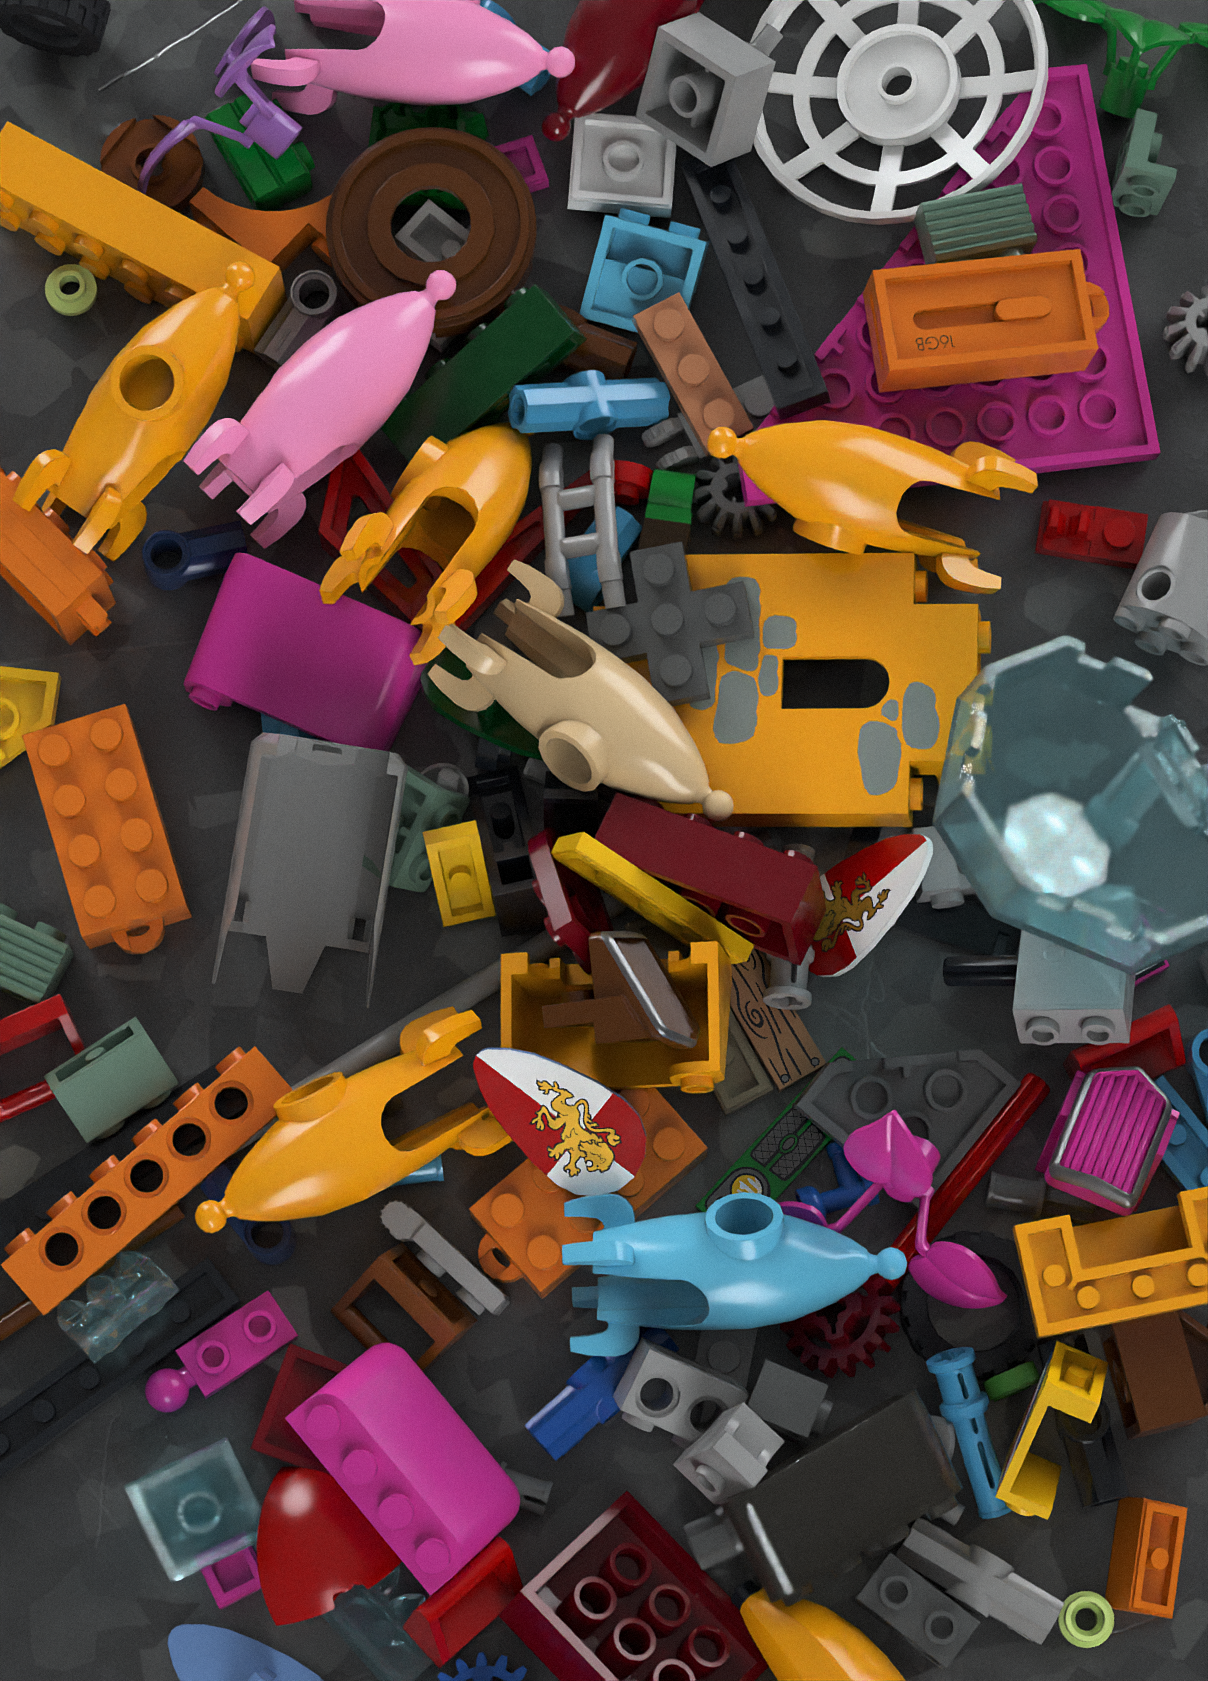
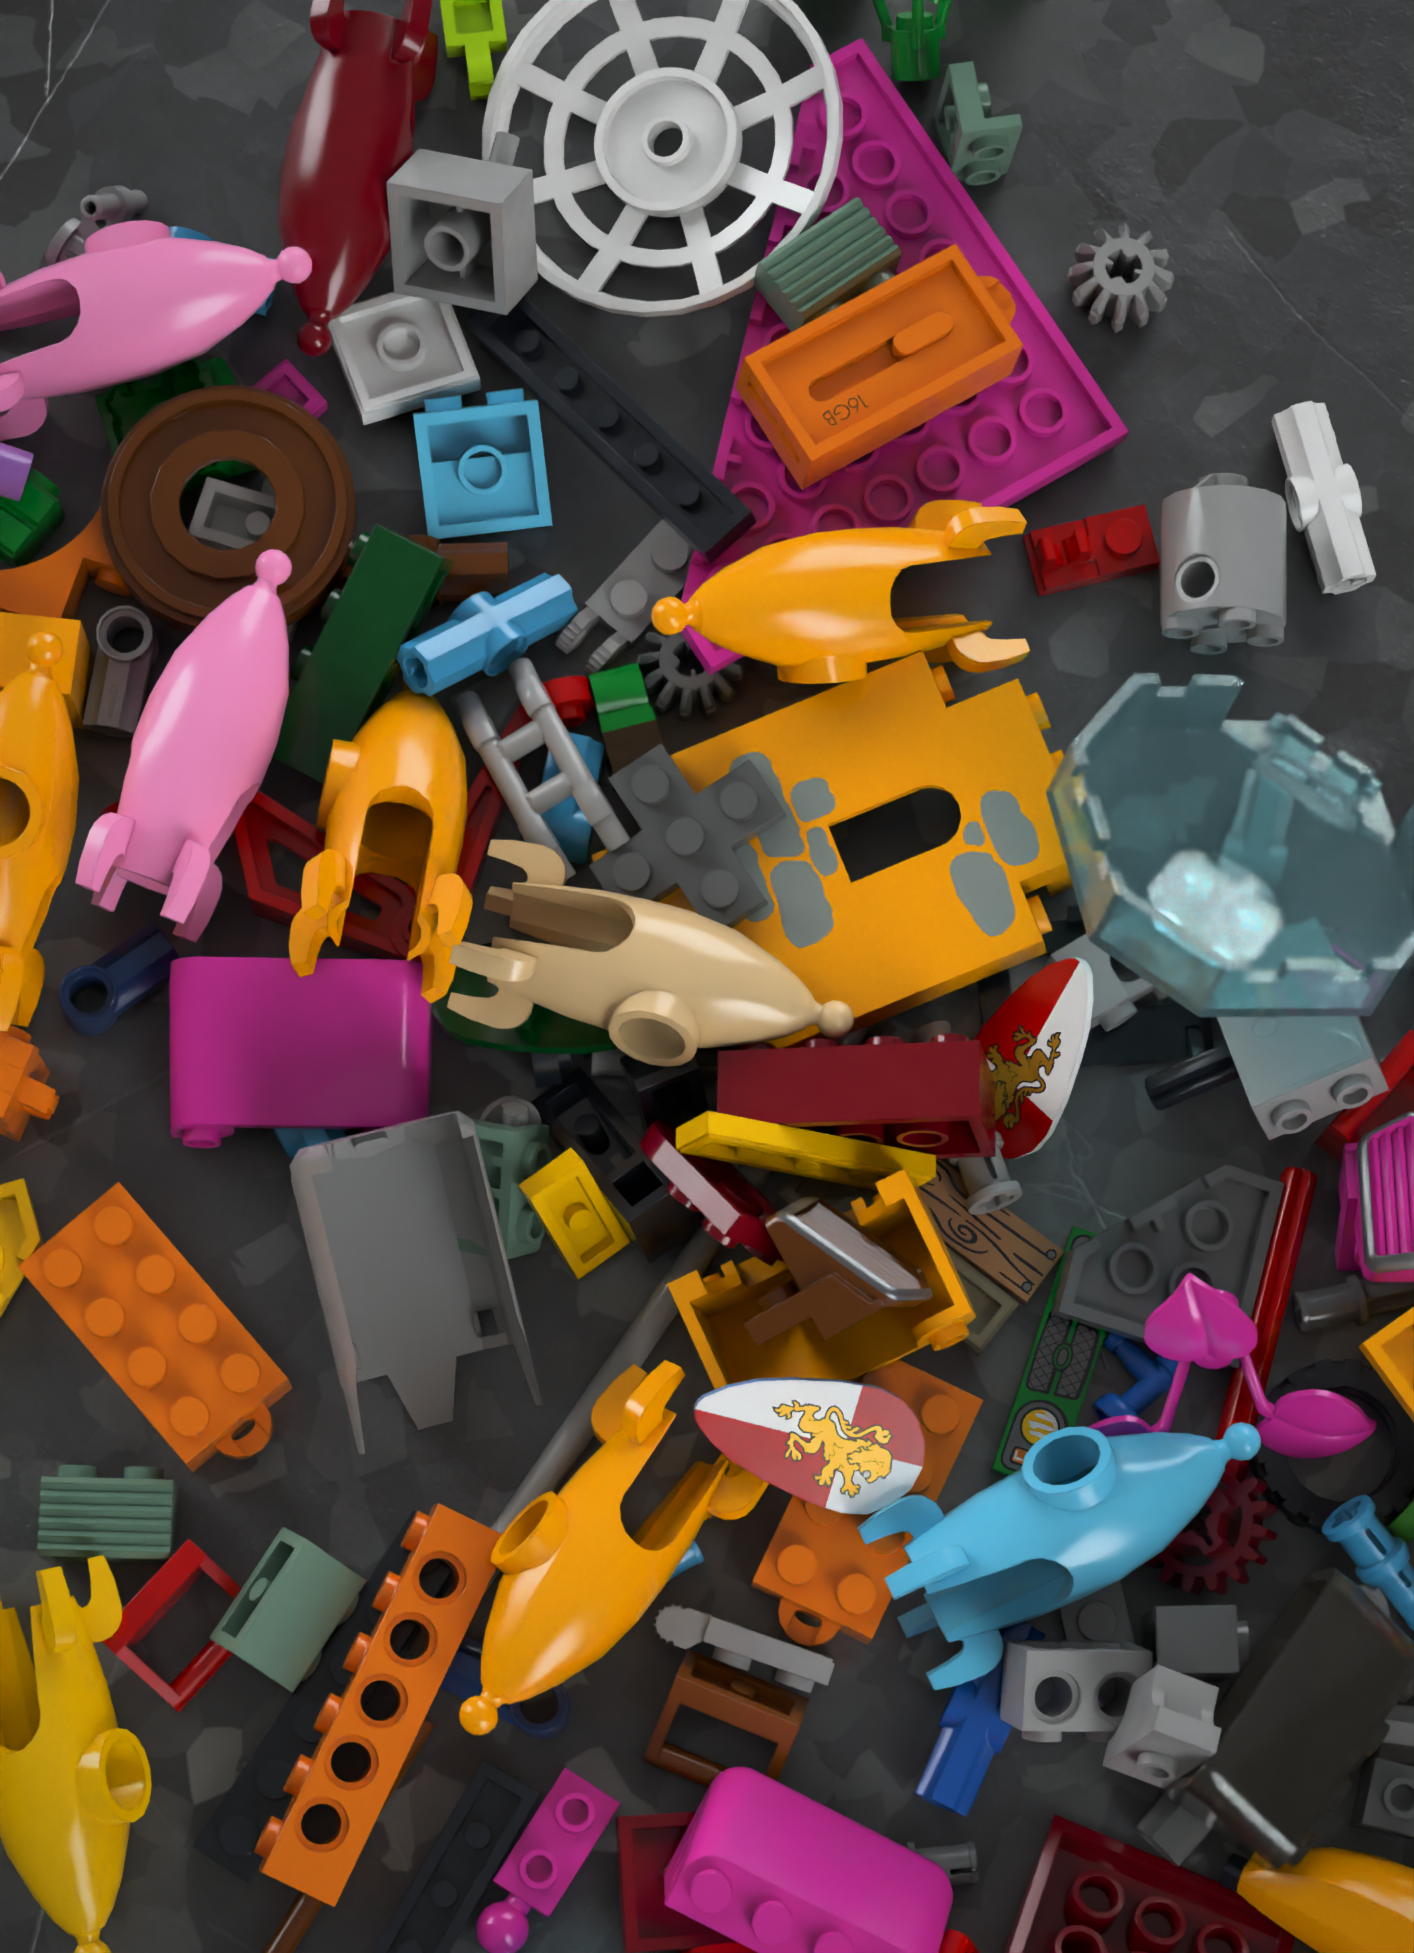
camera: 30 degrees left, 0 degrees up
clear light blue plate [56,1250,180,1364] -> none
nougat plate [632,292,754,457] -> none

